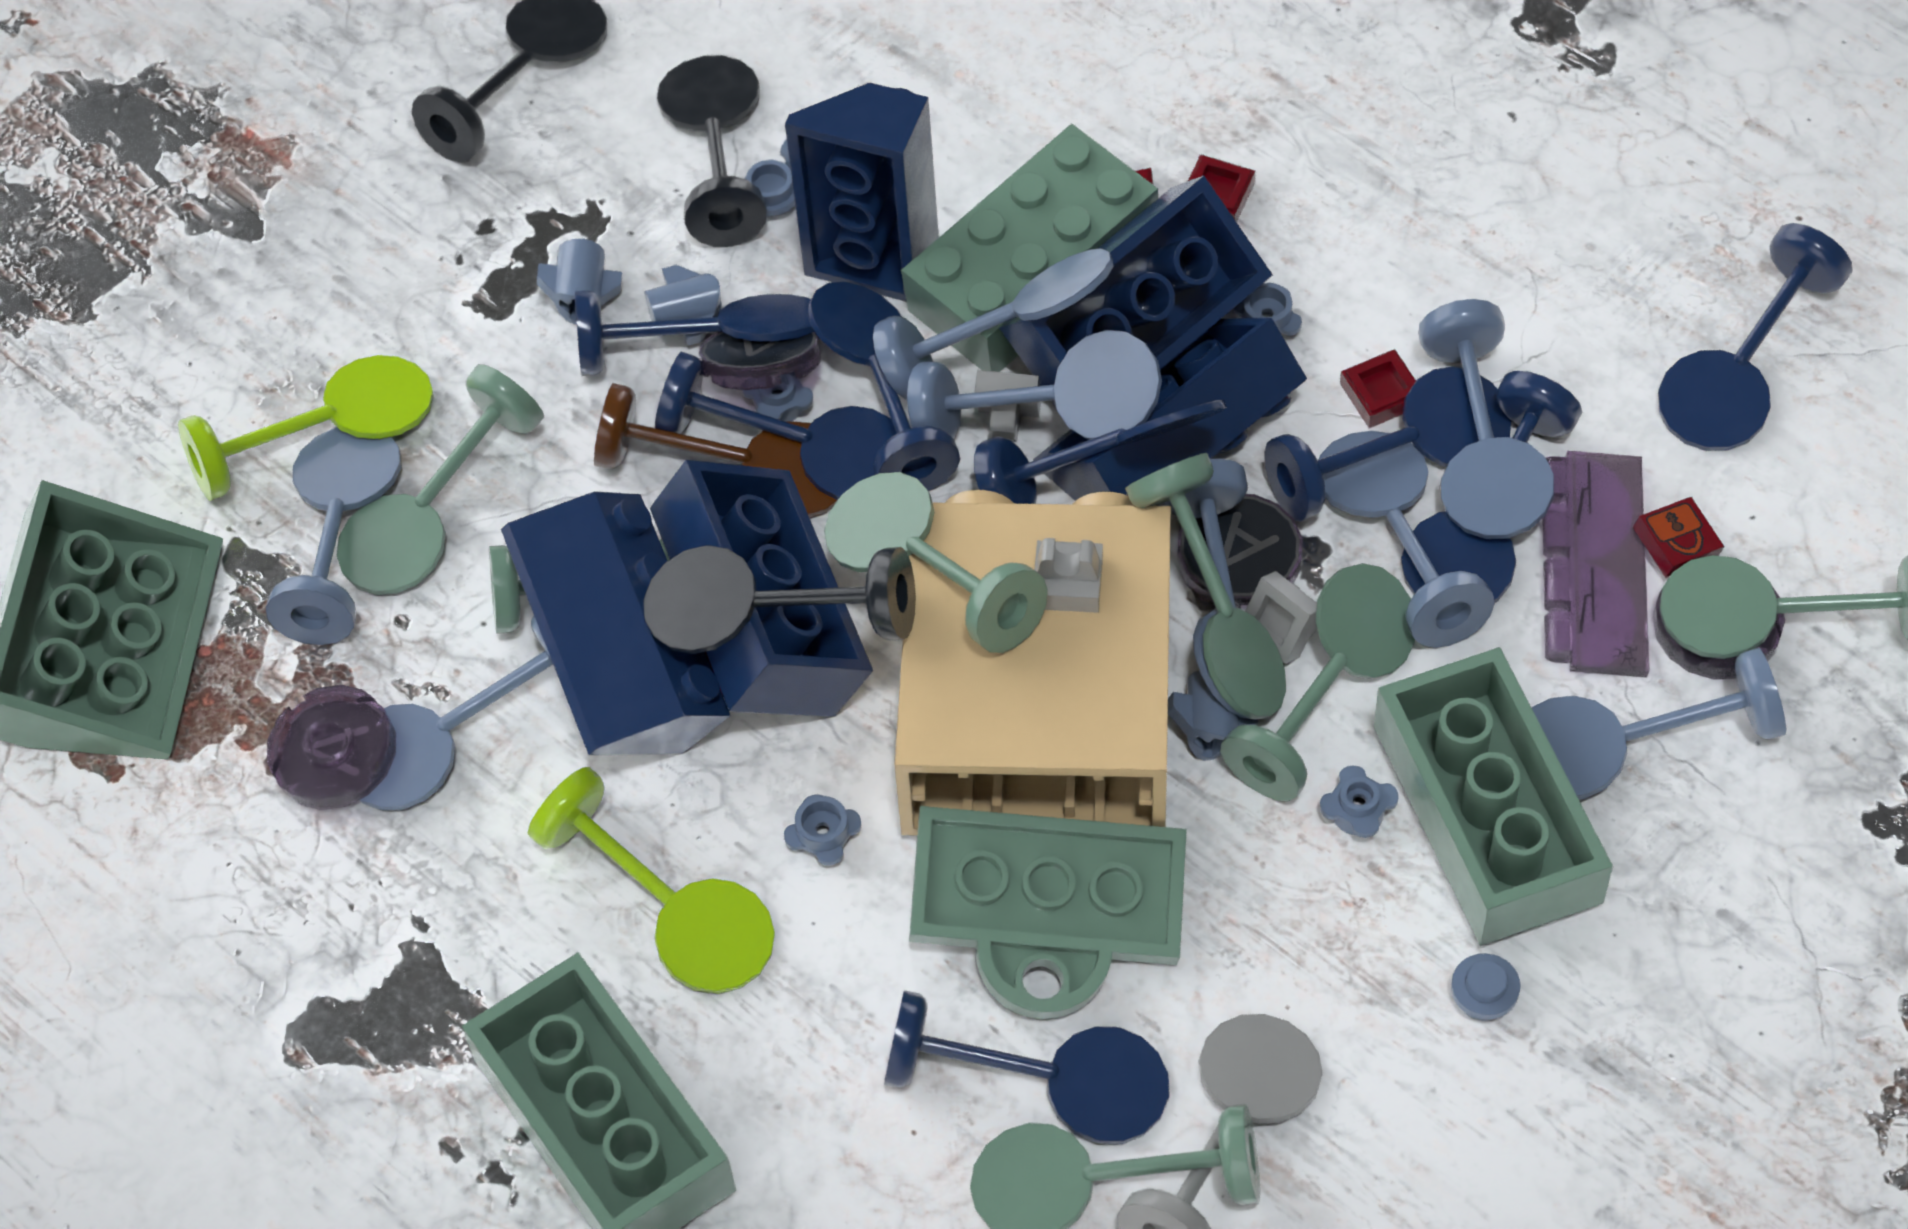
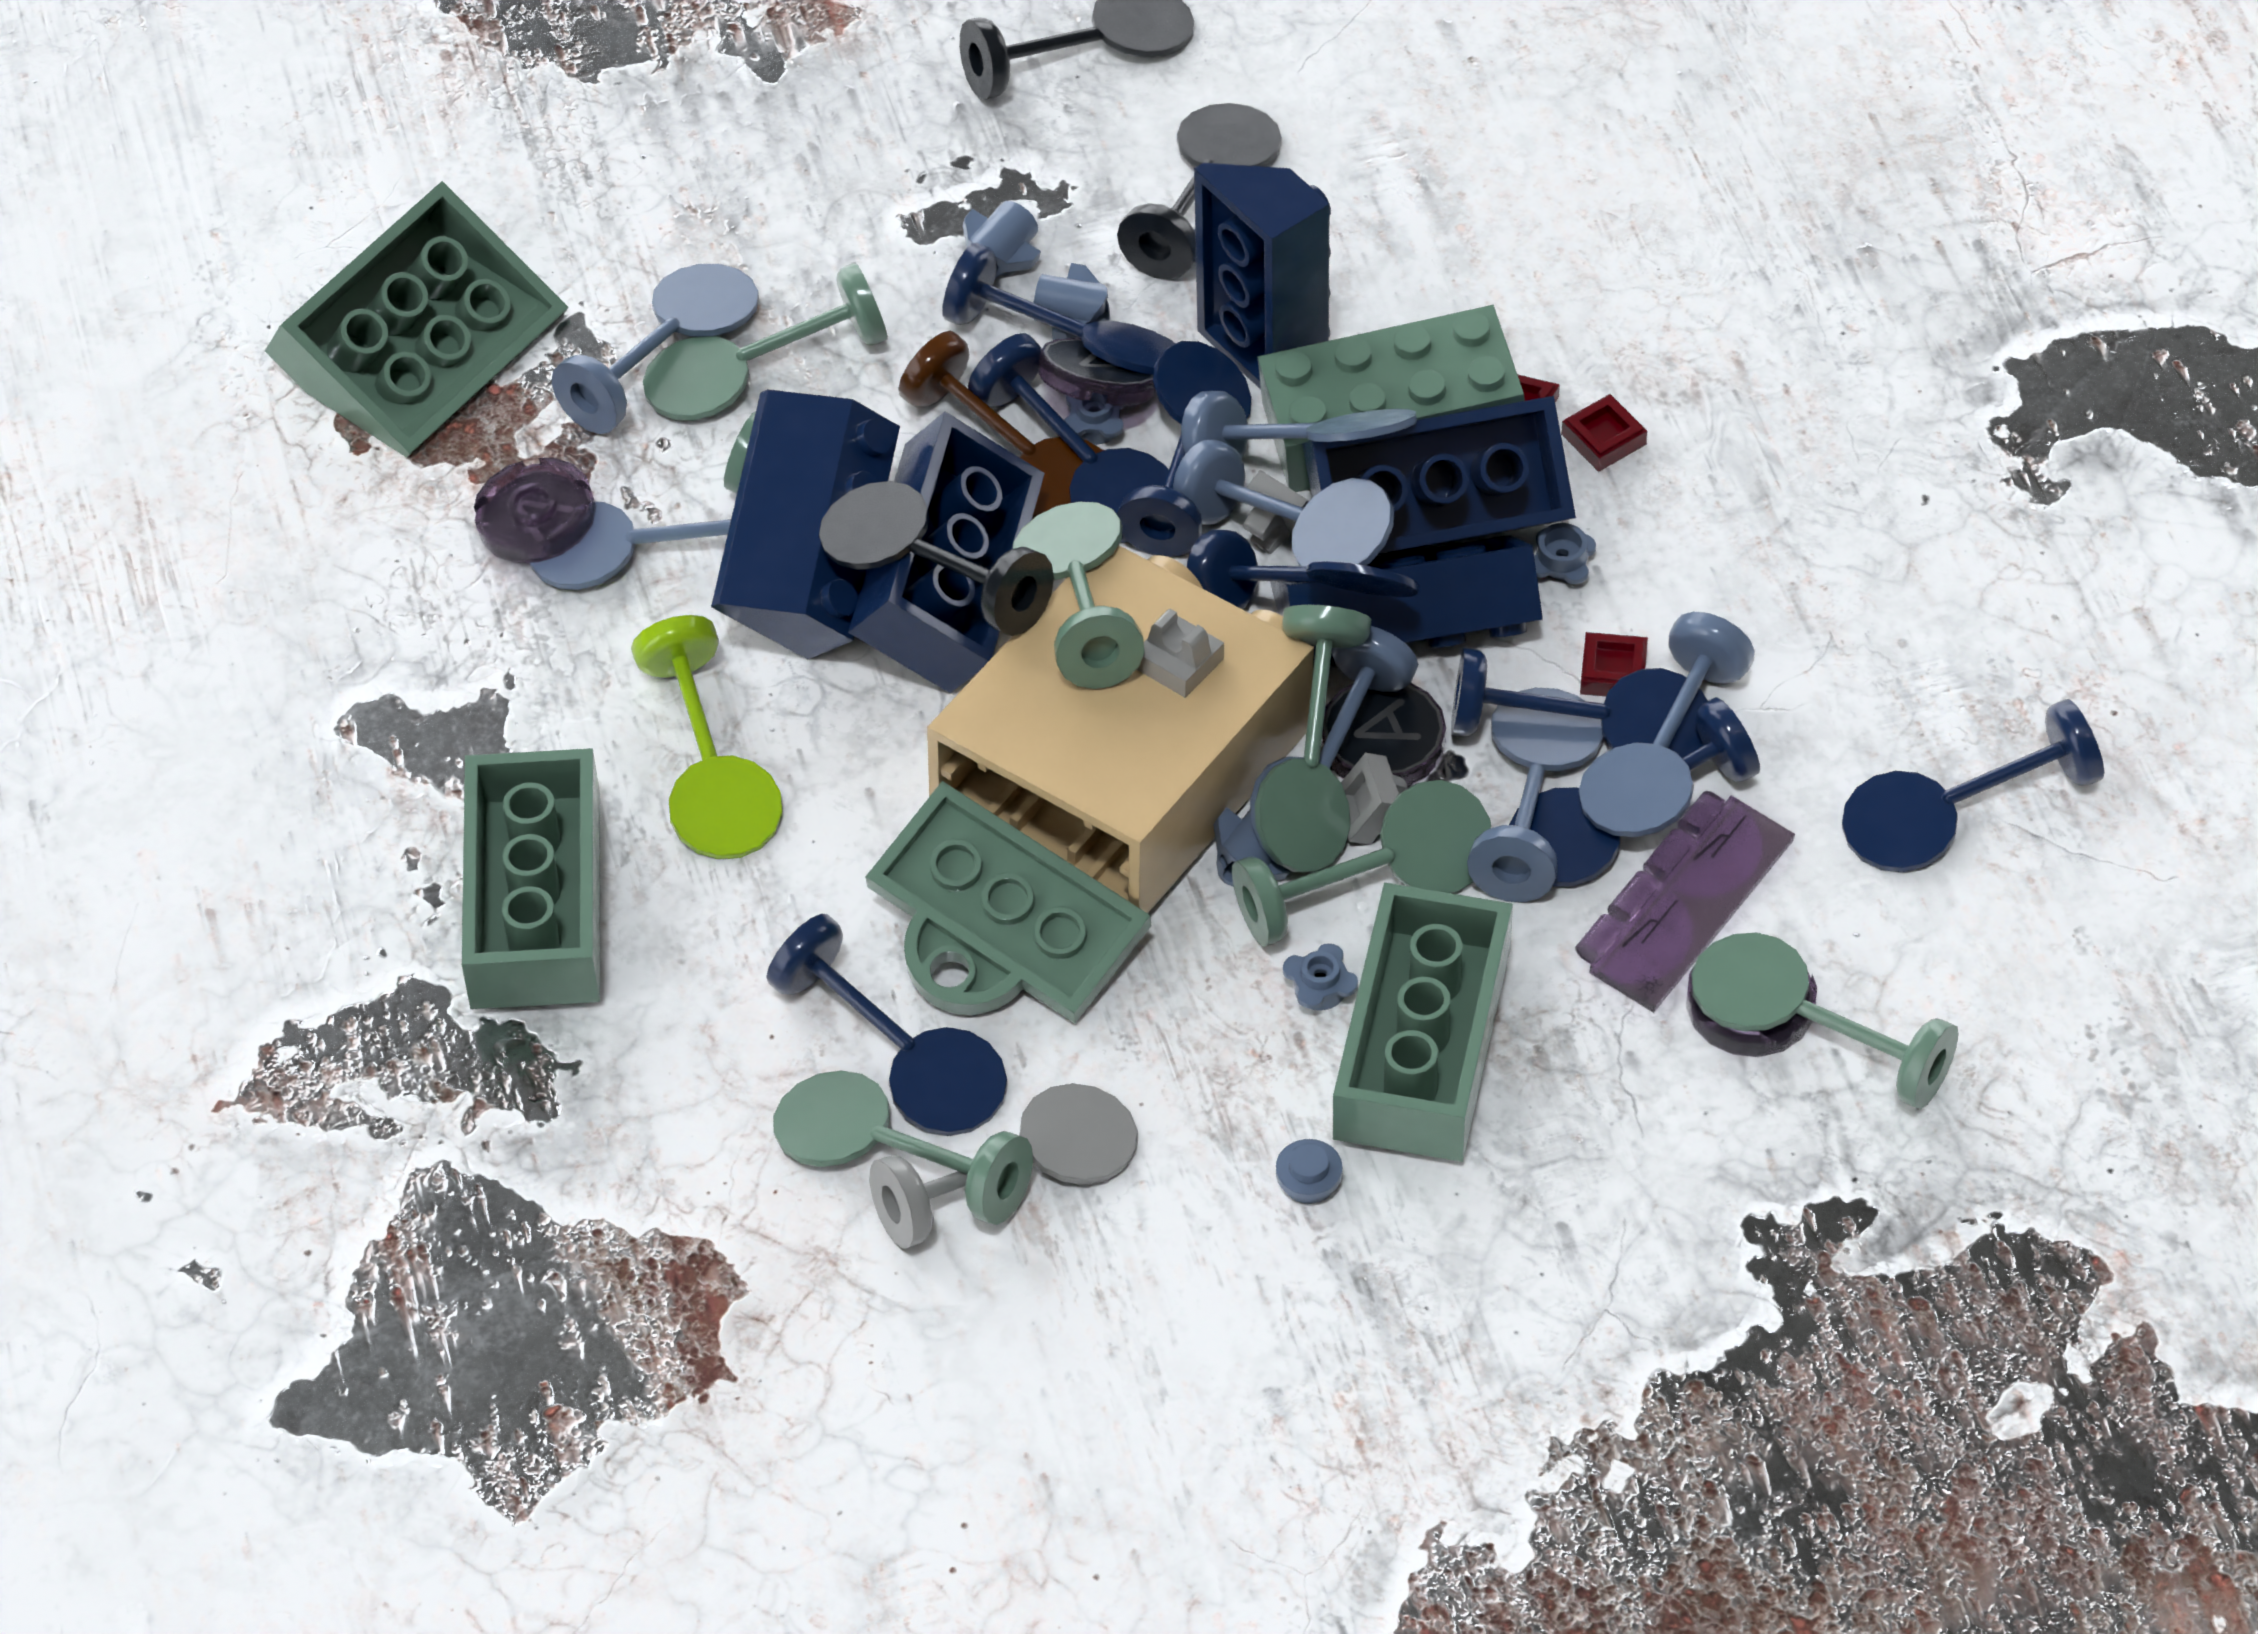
camera: 30 degrees right, 5 degrees down
lime piece [178,355,433,501] -> none
sand blue plate [784,794,861,866] -> none
sand blue piece [1531,648,1787,799] -> none
tile [1633,497,1725,578] -> none

